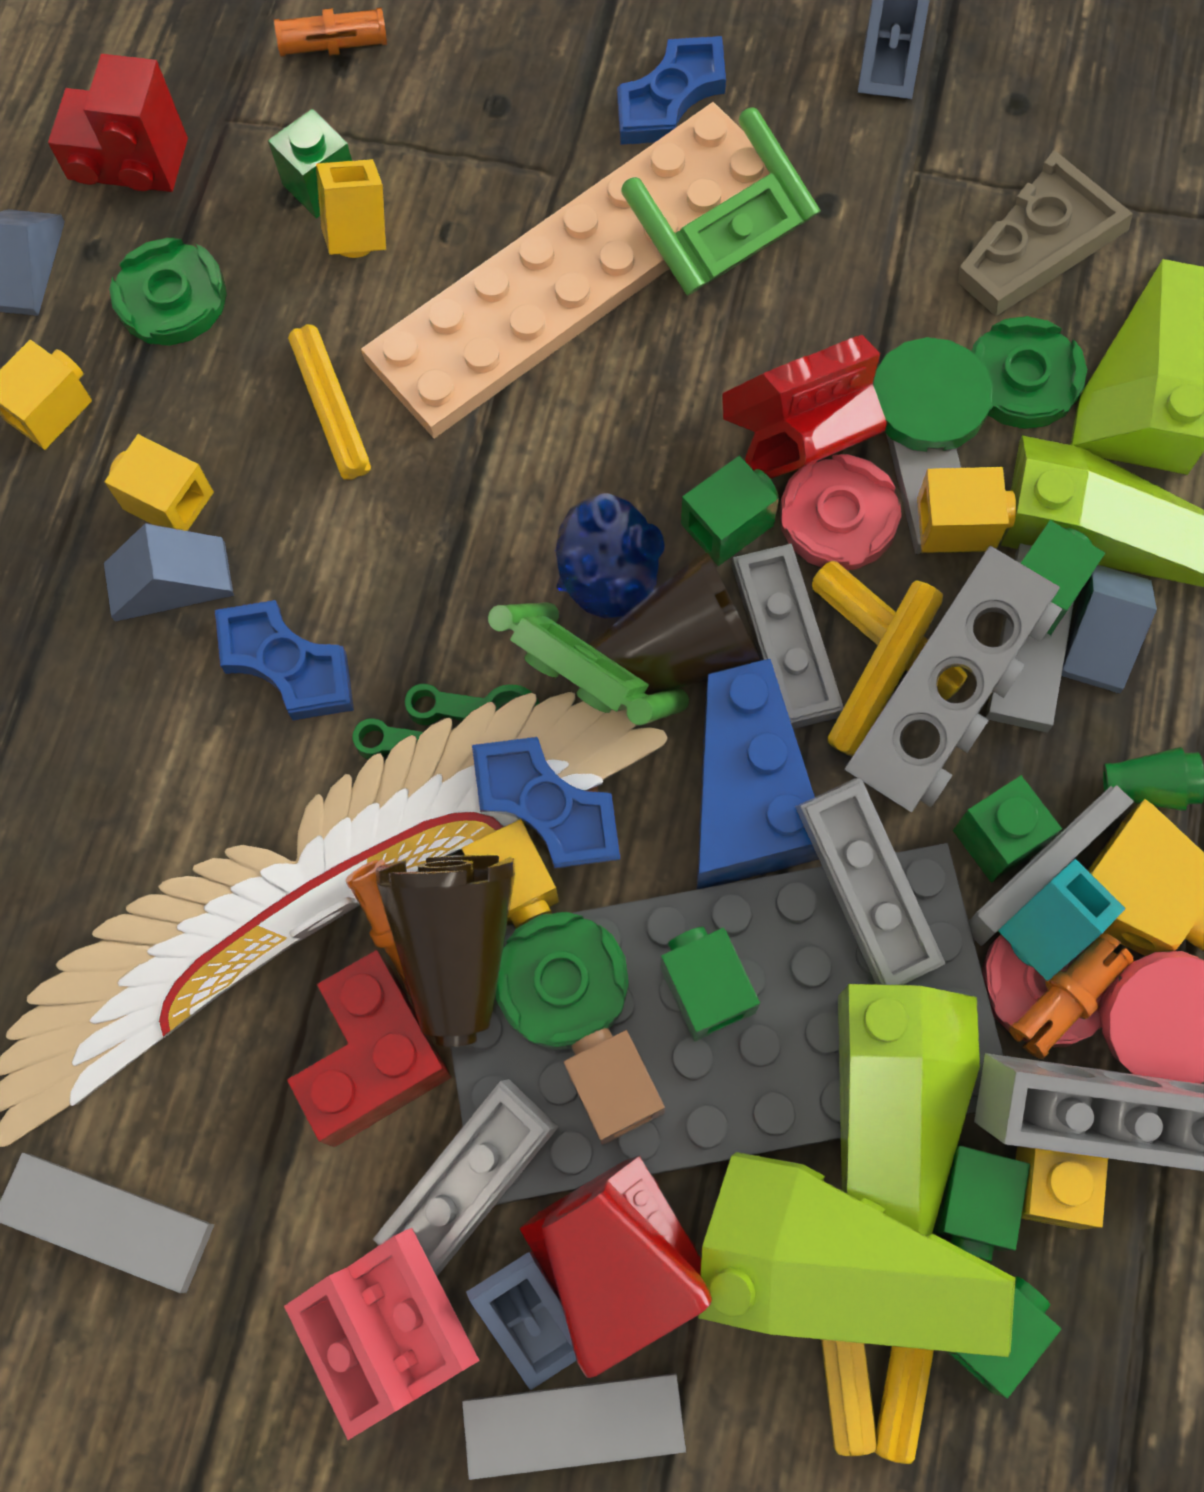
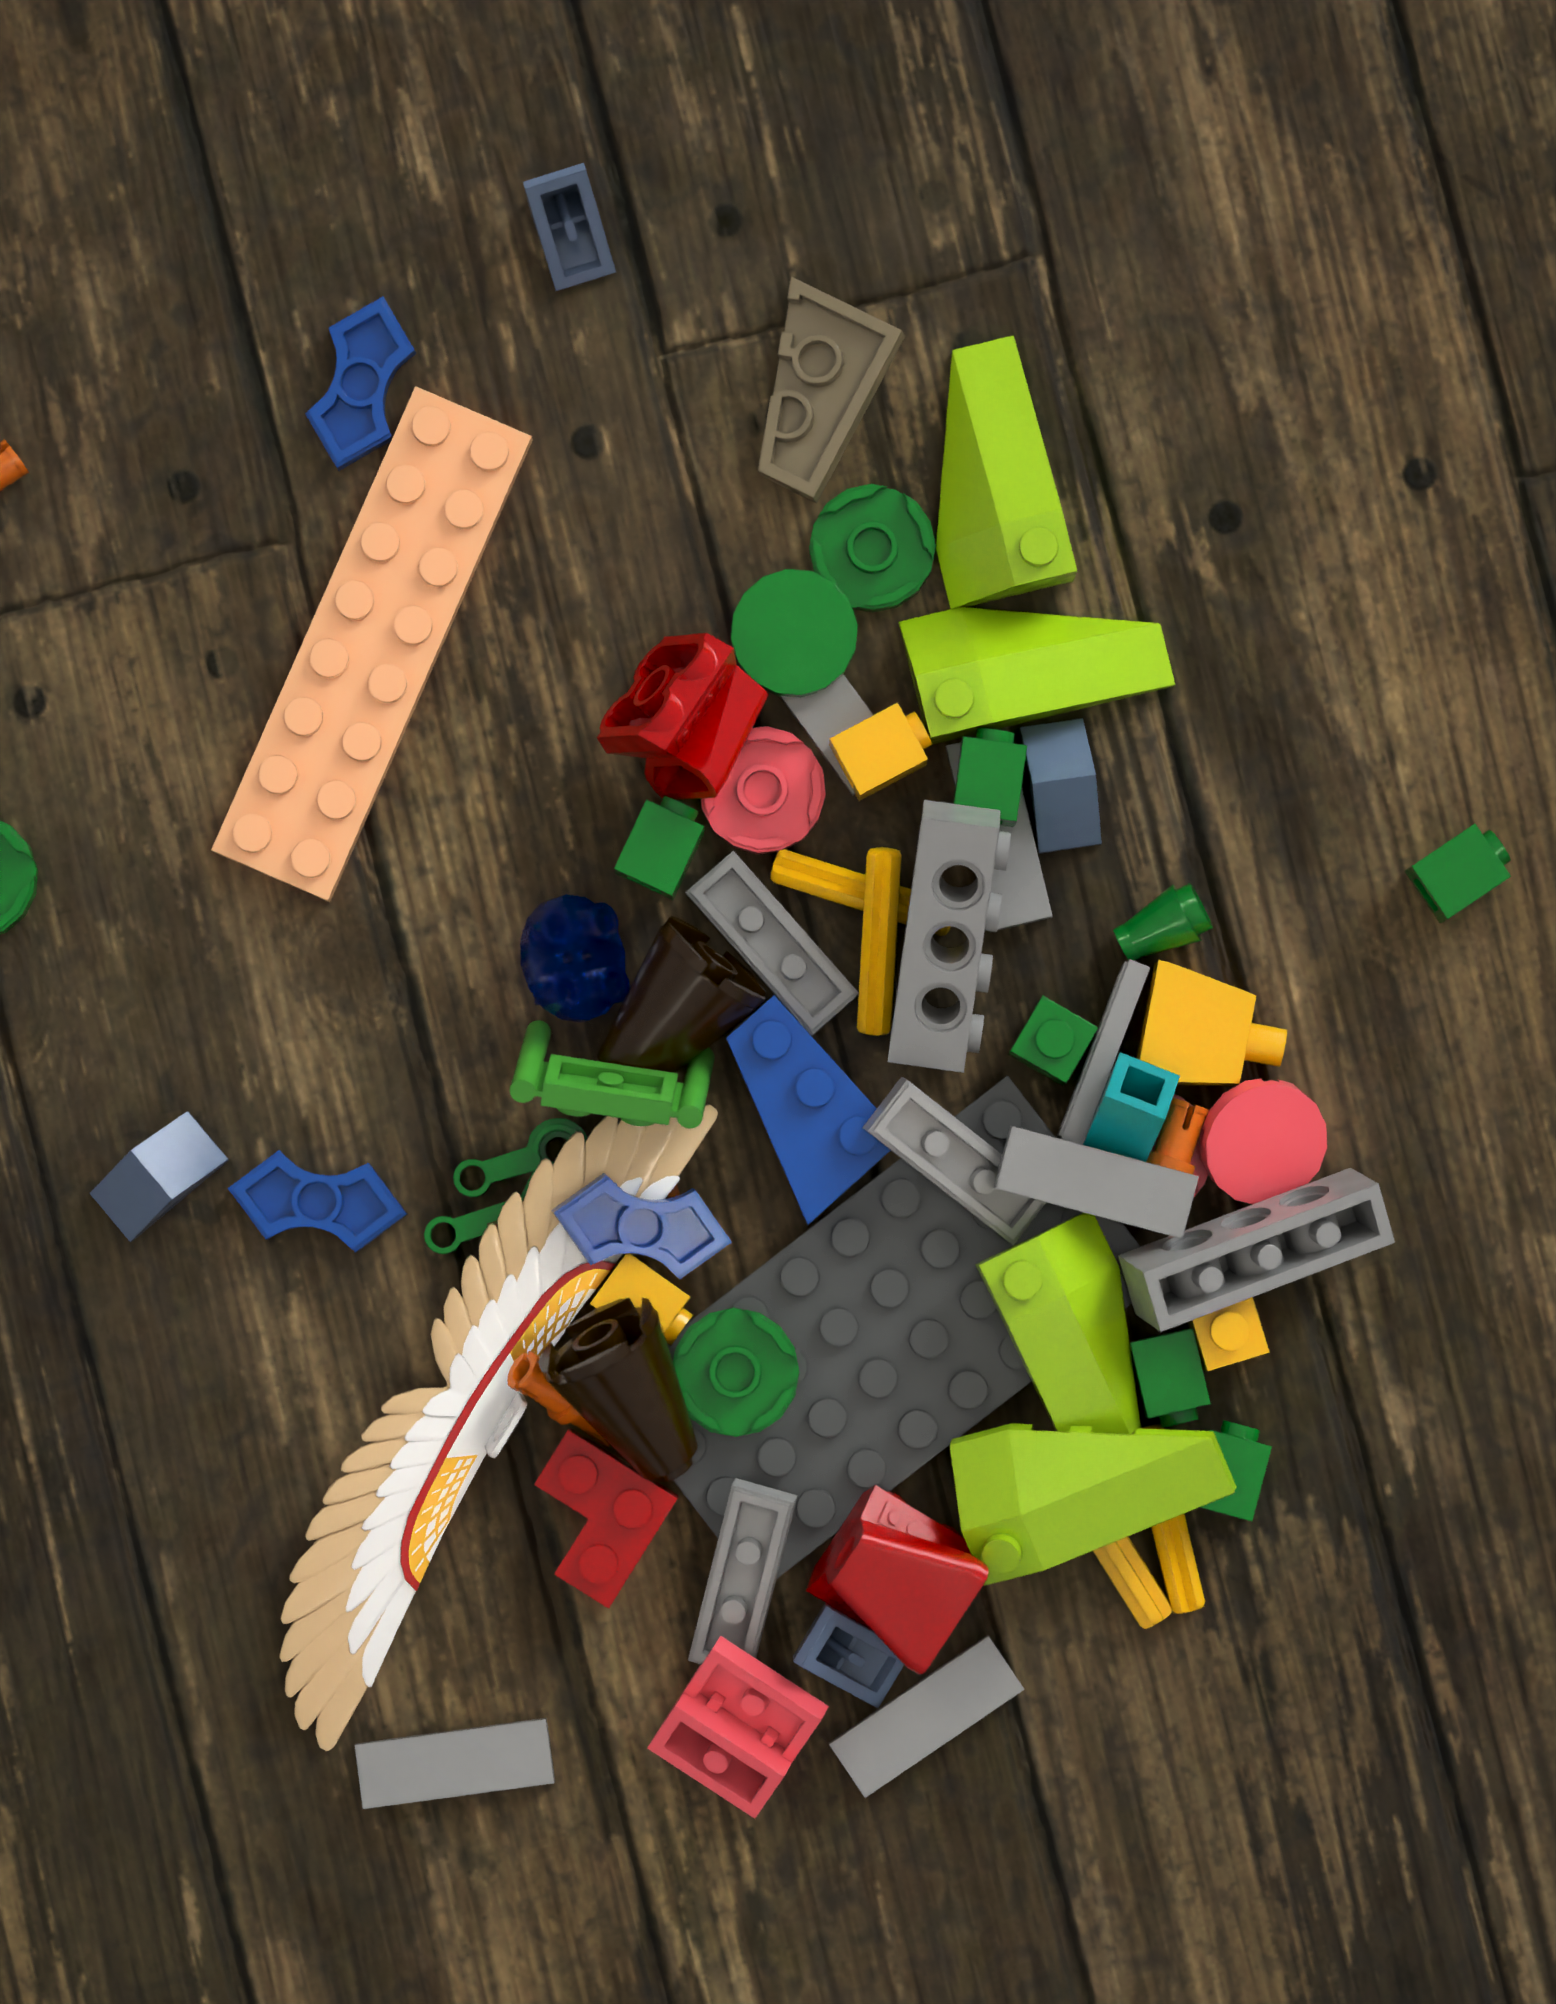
camera: 30 degrees left, 15 degrees up
yellow brick [104,434,214,531] -> none
green brick [268,109,352,219] -> none
yellow axle [288,324,371,480] -> none
yellow brick [316,159,386,258] -> none
medium nougat brick [563,1028,665,1145] -> none
bright green plate [621,107,821,296] -> none
green brick [660,926,760,1042] -> none
none -> light grey tile [993,1126,1199,1239]

